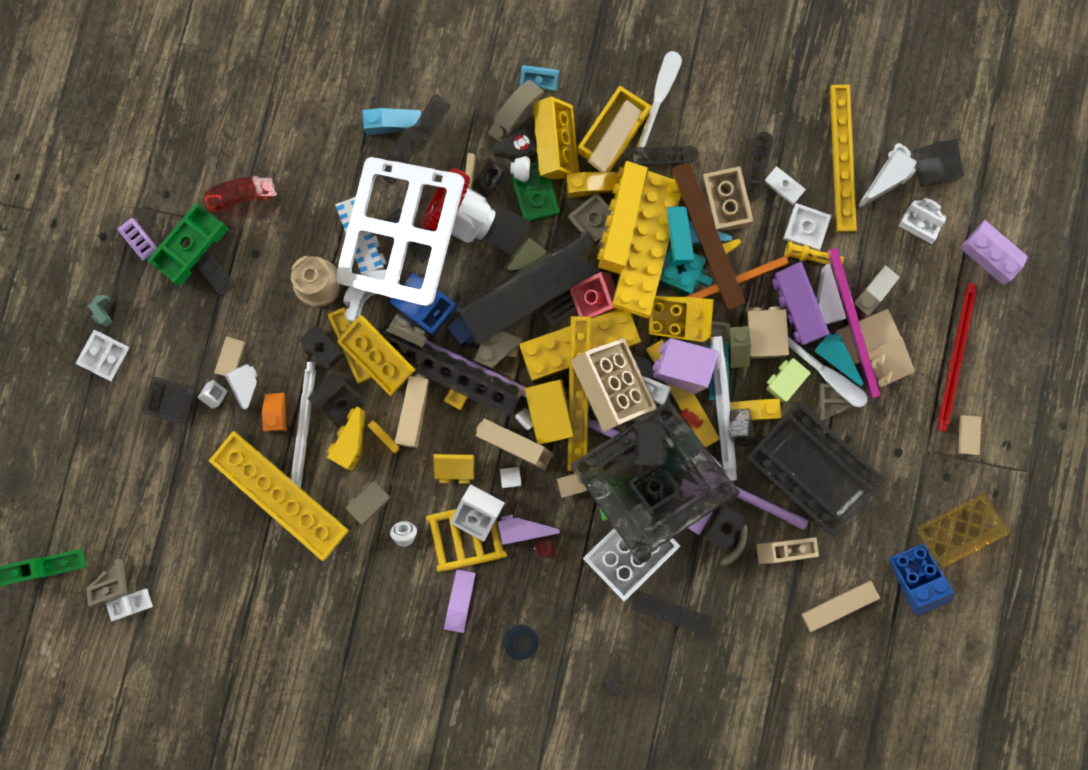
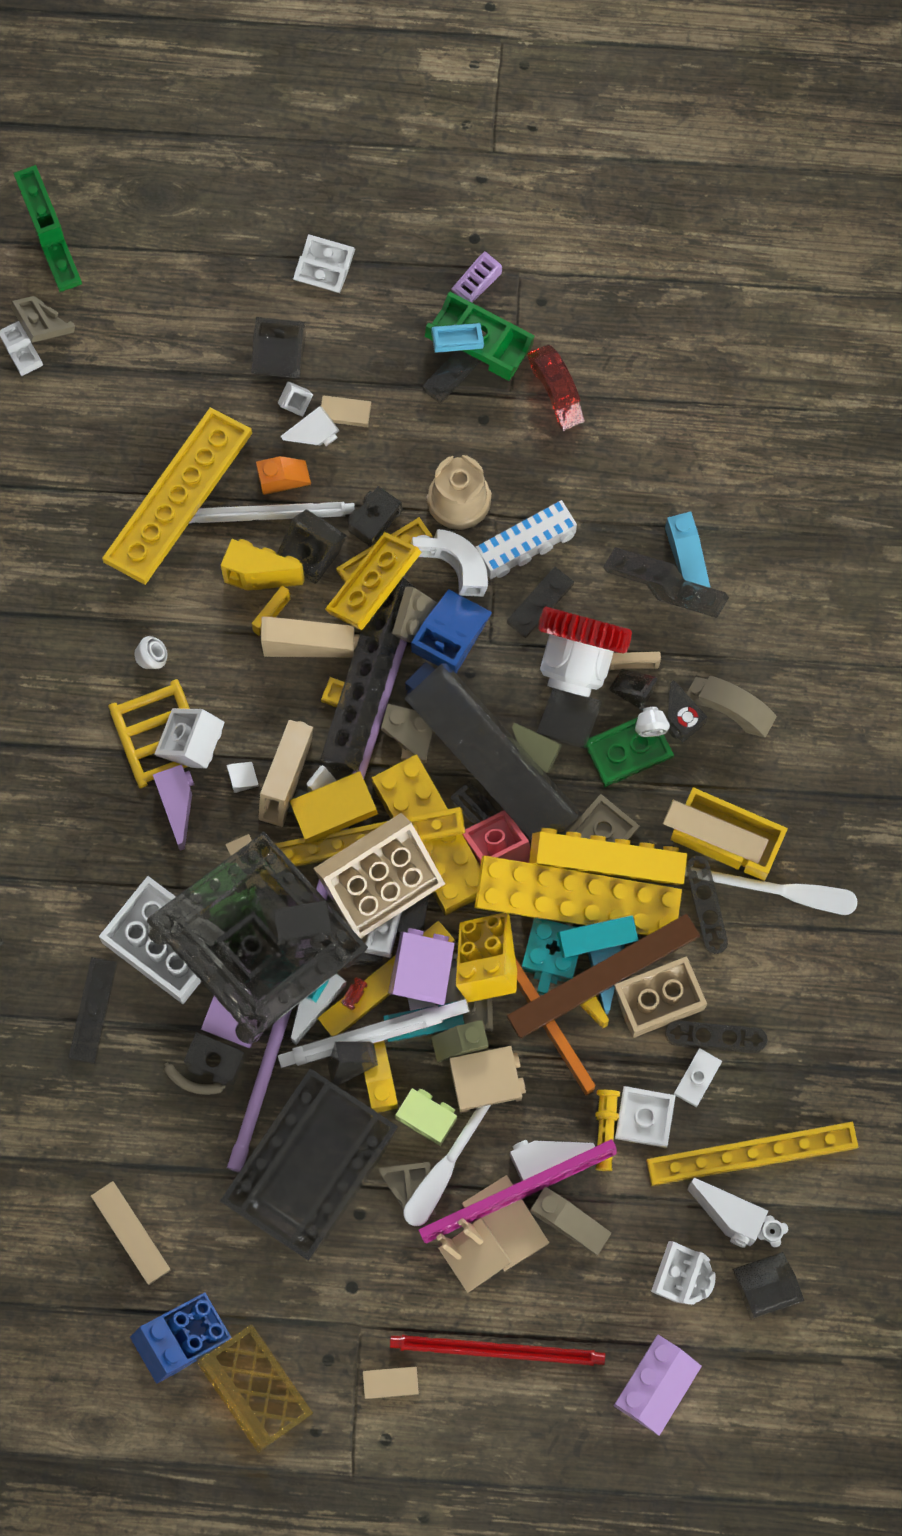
camera: 85 degrees right, 10 degrees down
sand green bracket [88,295,113,327] -> none
white window [336,157,464,306] -> none
dark tan brick [346,481,392,525] -> none
yellow slope [434,454,475,484] -> none
lavender slope [444,569,476,633] -> none
black wheel [503,624,539,660] -> none
medium azure slope [520,65,559,91] -> none
yellow slope [533,96,579,179] -> none
clear red tile [534,538,555,558] -> none
yellow slope [566,172,619,199] -> none
tan slope [756,537,819,564] -> none
medium lavender slope [772,262,830,347] -> none
teal slope [815,332,863,386] -> none
none -> medium azure tile [431,323,484,353]

